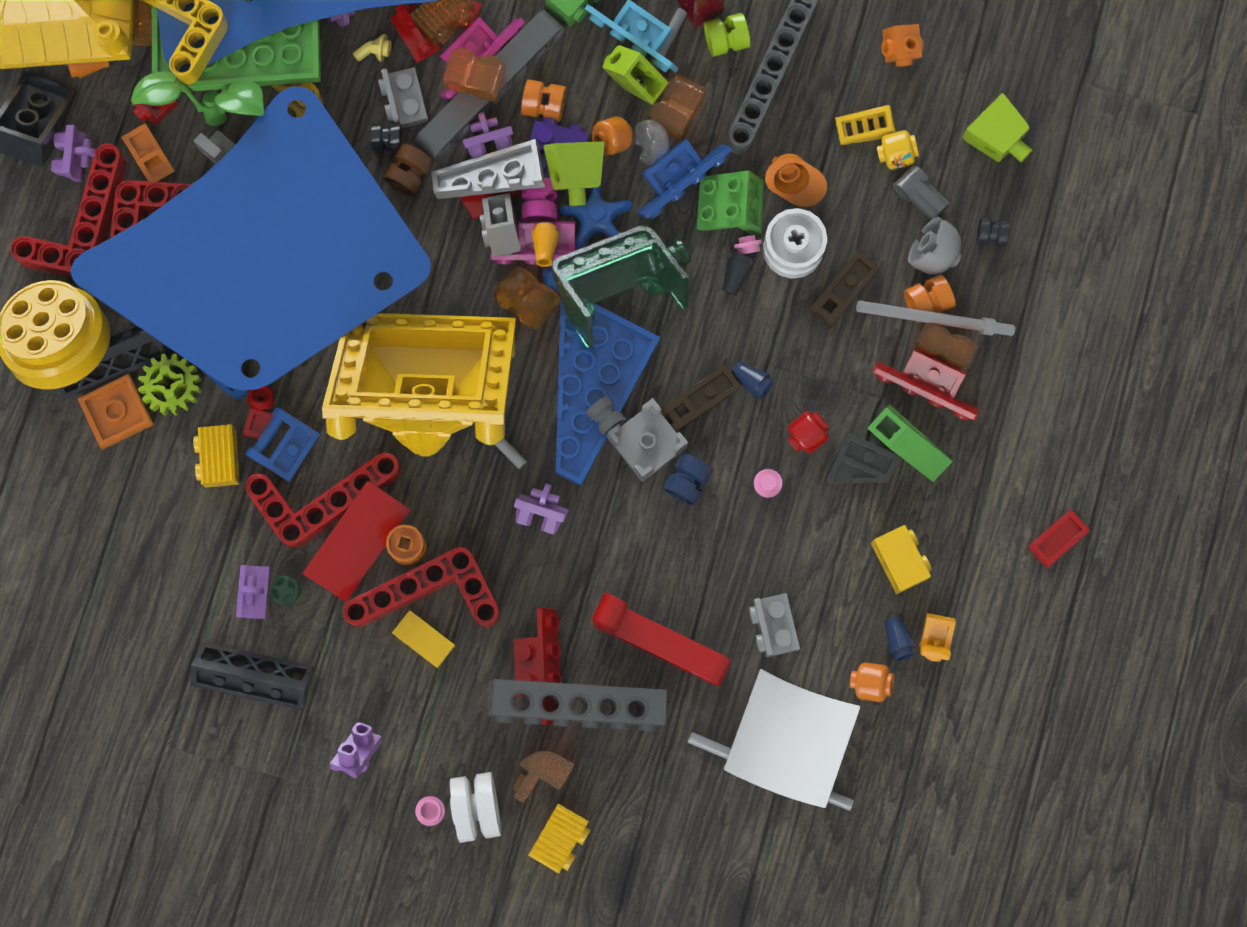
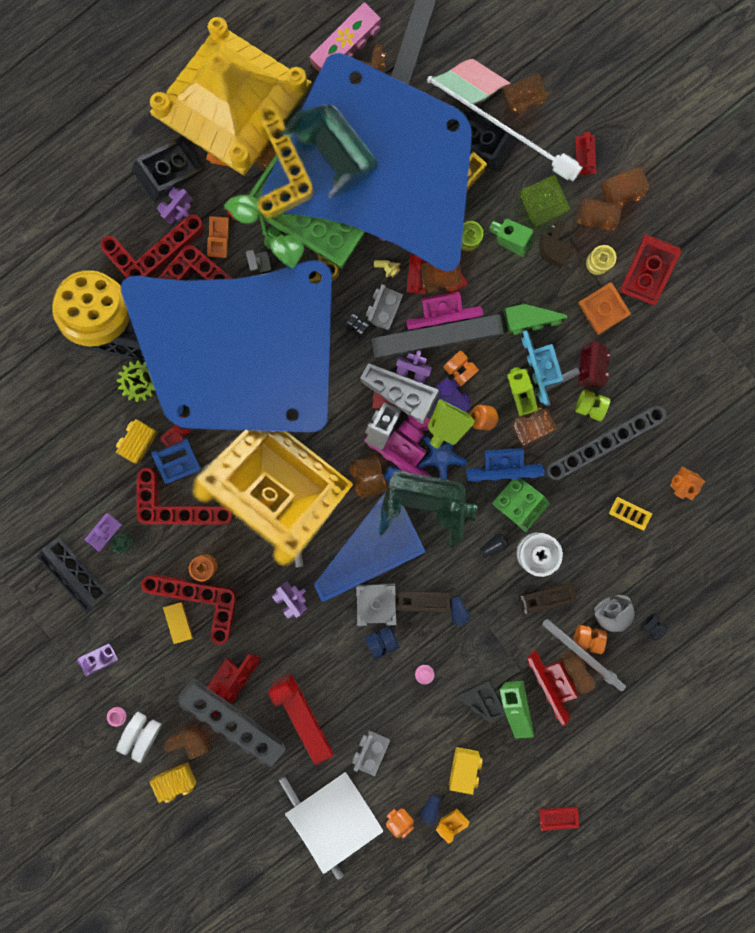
camera: 35 degrees right, 10 degrees up
orange tile [77,374,154,450] -> none
red sticker [303,481,410,602] -> none
reddish brown wheel [383,144,433,196] -> none
clear orange brick [443,48,506,102] -> none
light orange cone [531,222,560,267] -> none
dark grey wheel [586,396,625,436] -> none
clear hair [635,119,670,165] -> none
bright pink plate [734,235,762,255] -> none
orange piece [765,154,827,207] -> none
red head [787,411,830,453] -> none
yellow head [877,130,919,170] -> none
dark grey piece [893,165,950,220] -> none
lime torso [962,93,1032,162] -> none

